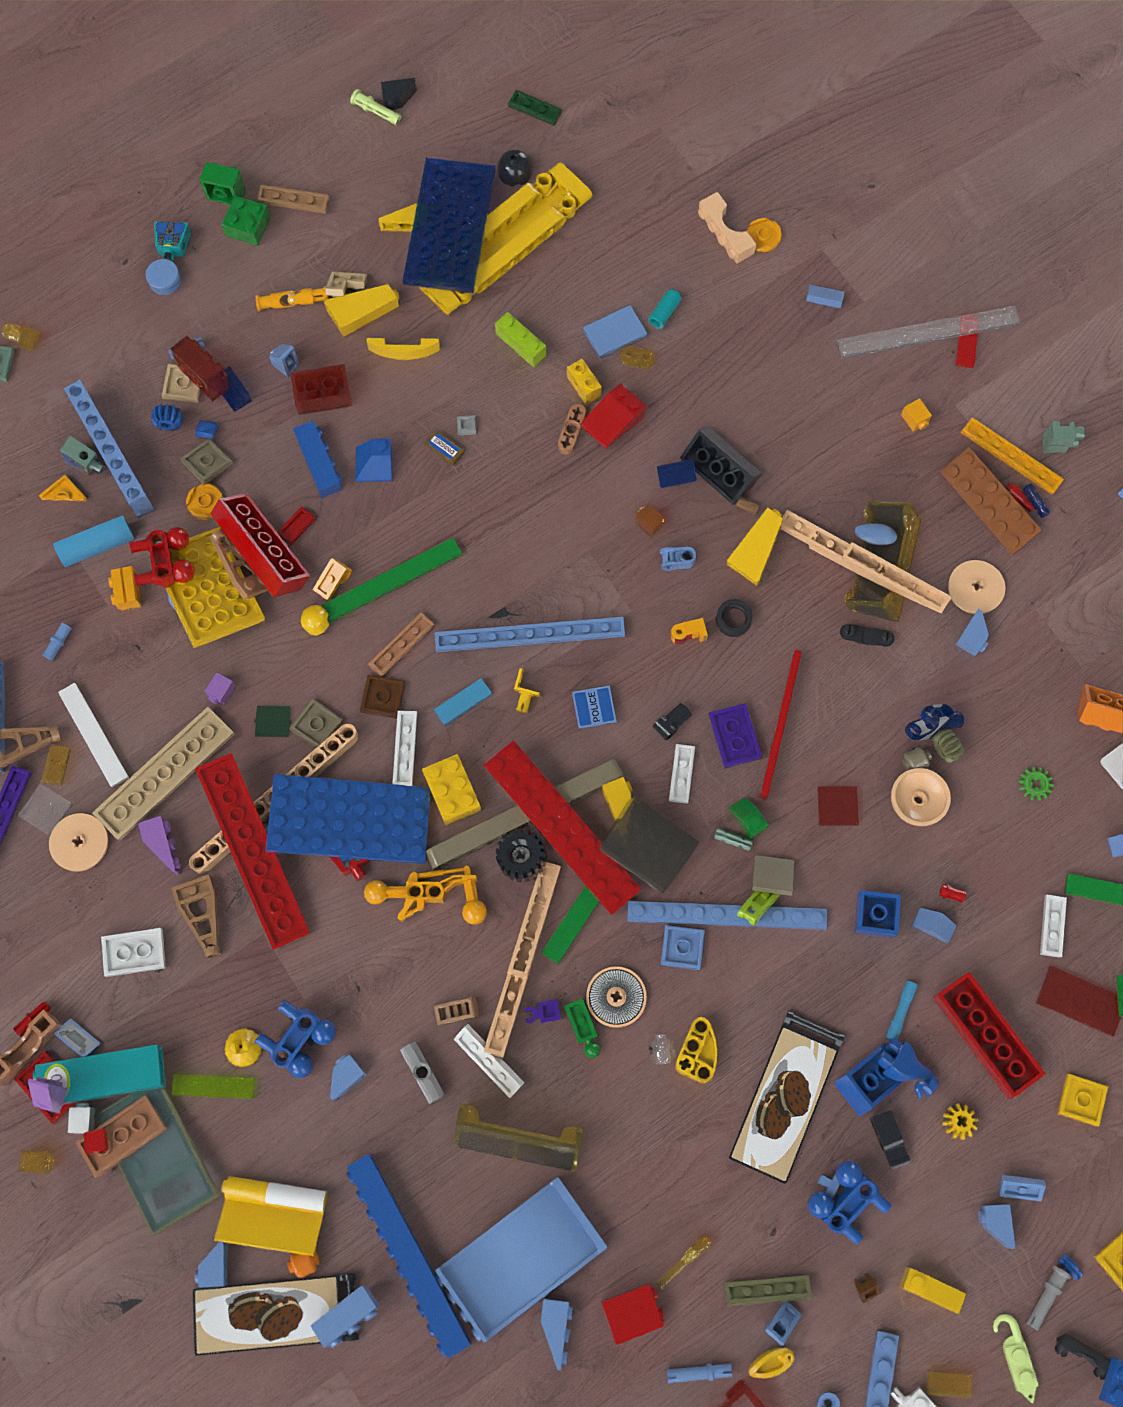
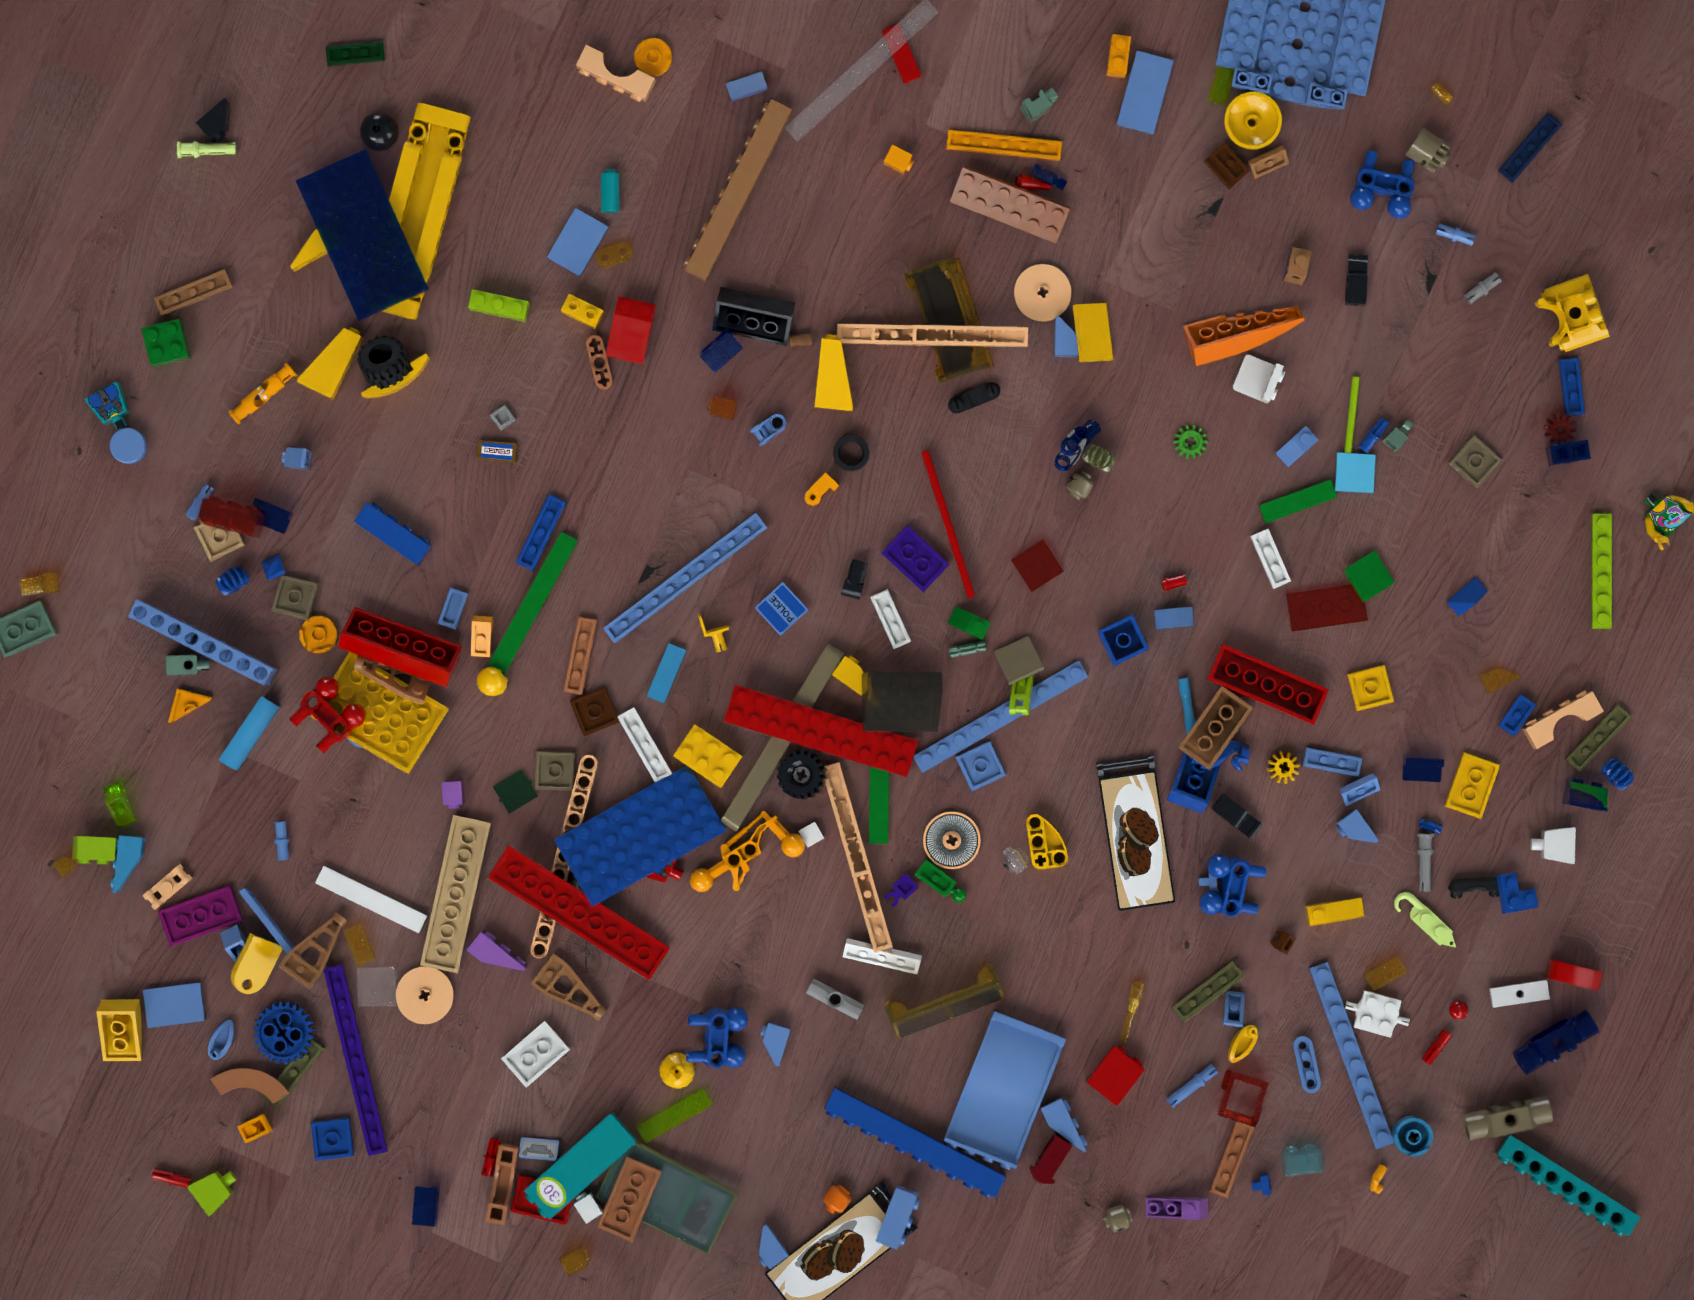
camera: 40 degrees left, 15 degrees up
medium lavender slope [28,1076,68,1113] -> none
red tile [84,1129,108,1154] -> none
light orange brick [108,566,141,611] -> none
green brick [199,162,246,205] -> none
yellow door [214,1176,327,1256] -> none
red tile [277,506,316,545] -> none
clear red brick [291,364,352,415] -> none
tan plate [325,272,367,297] -> none
blue slope [355,438,393,482] -> none
medium nougat slope [434,997,479,1026] -> none
medium blue arm [855,524,897,545] -> none
light nougat dish [891,768,951,826] -> none
none -> black tyre [357,335,410,388]
none -> medium blue tile [438,587,468,630]
none -> blue tile [516,494,567,571]
none -> medium nougat brick [684,99,792,282]
none -> white tile [798,822,824,847]
none -> dark red piece [1029,1132,1072,1184]
none -> yellow tile [1073,303,1113,362]
none -> medium nougat slope [1178,686,1253,770]
none -> medium blue tile [1302,747,1363,777]
none -> clear blue panel [1402,757,1444,782]

